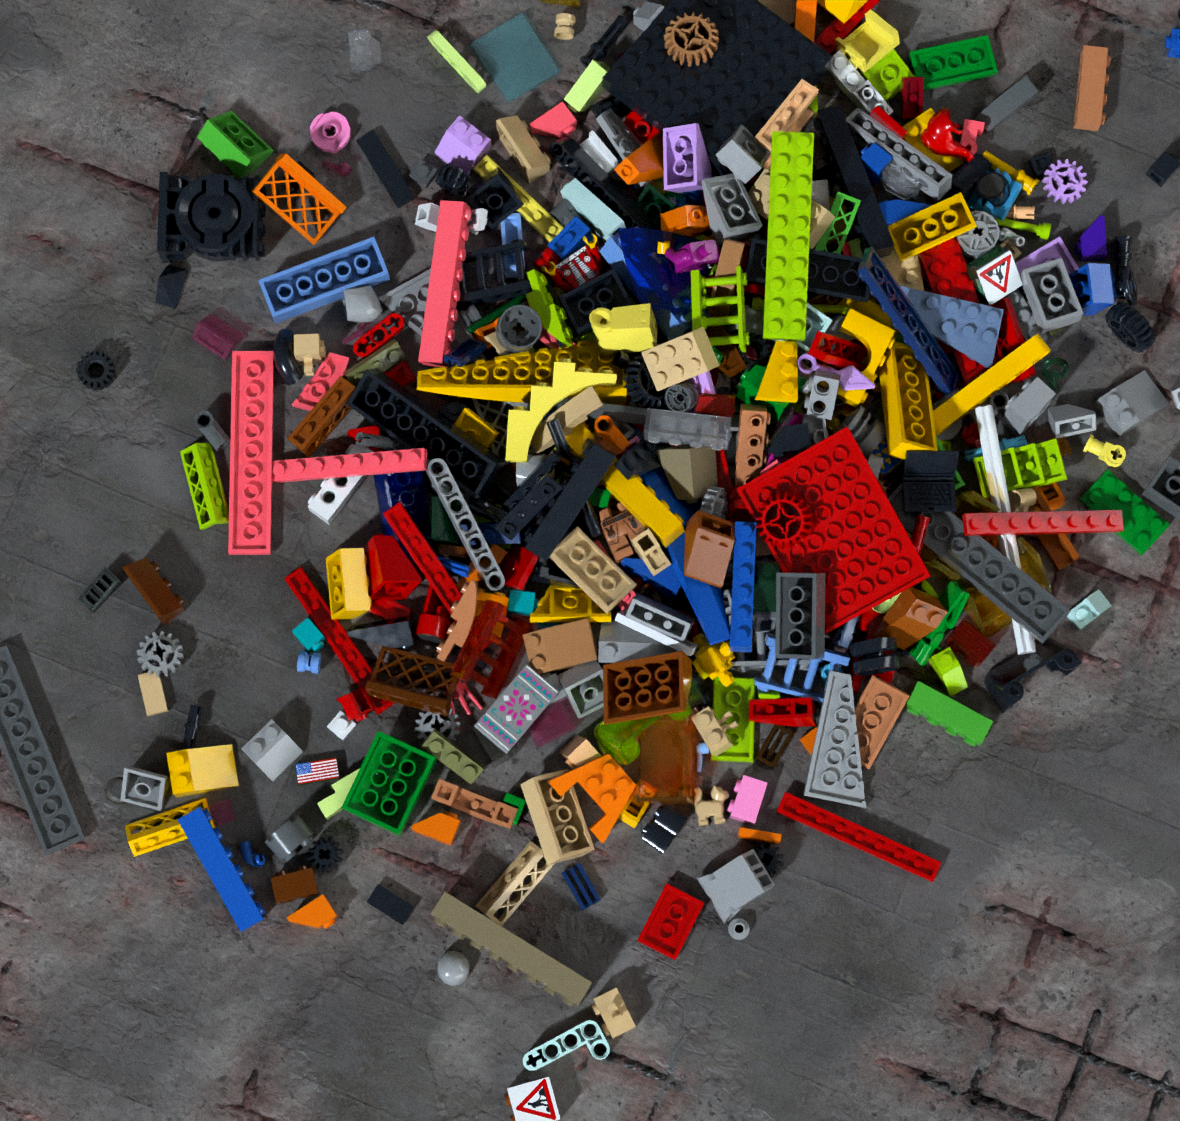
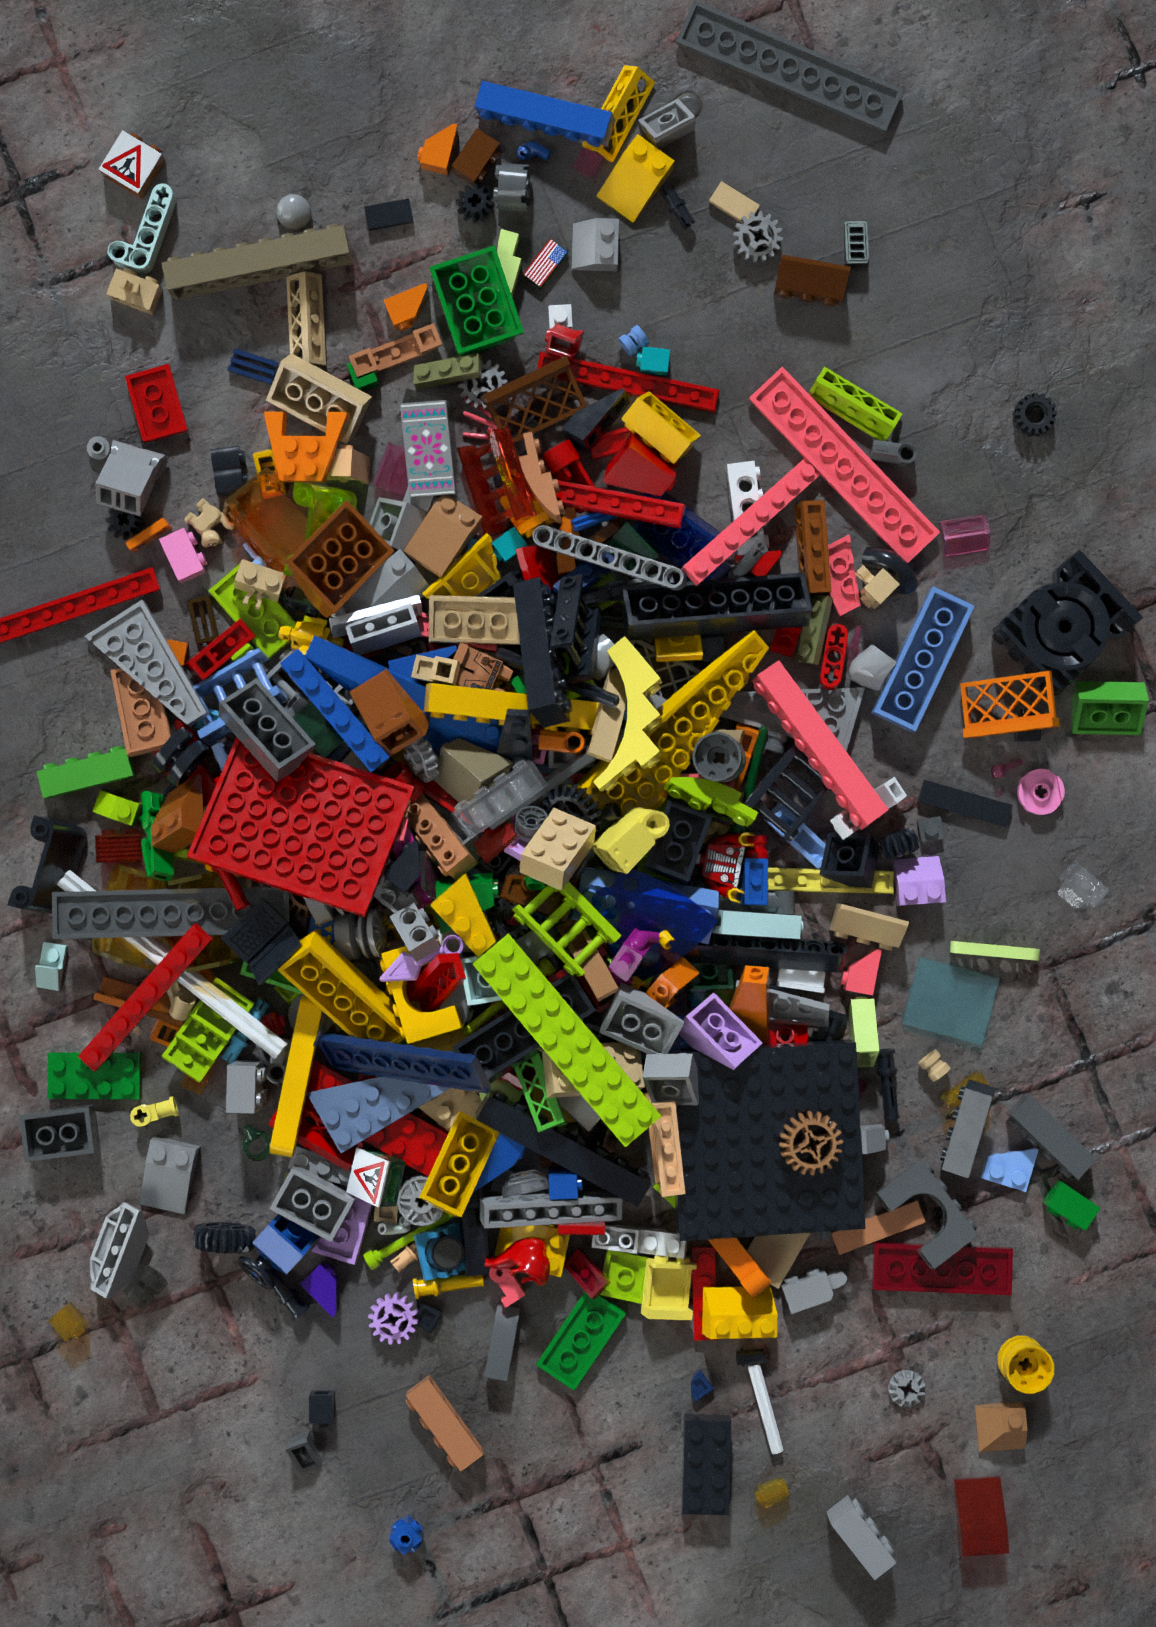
camera: 135 degrees right, 10 degrees up
black slope [155,264,188,309] -> none
dark blue tile [444,338,486,367] -> none
red gear [755,492,813,549] -> none
light grey slope [1048,404,1096,439] -> none

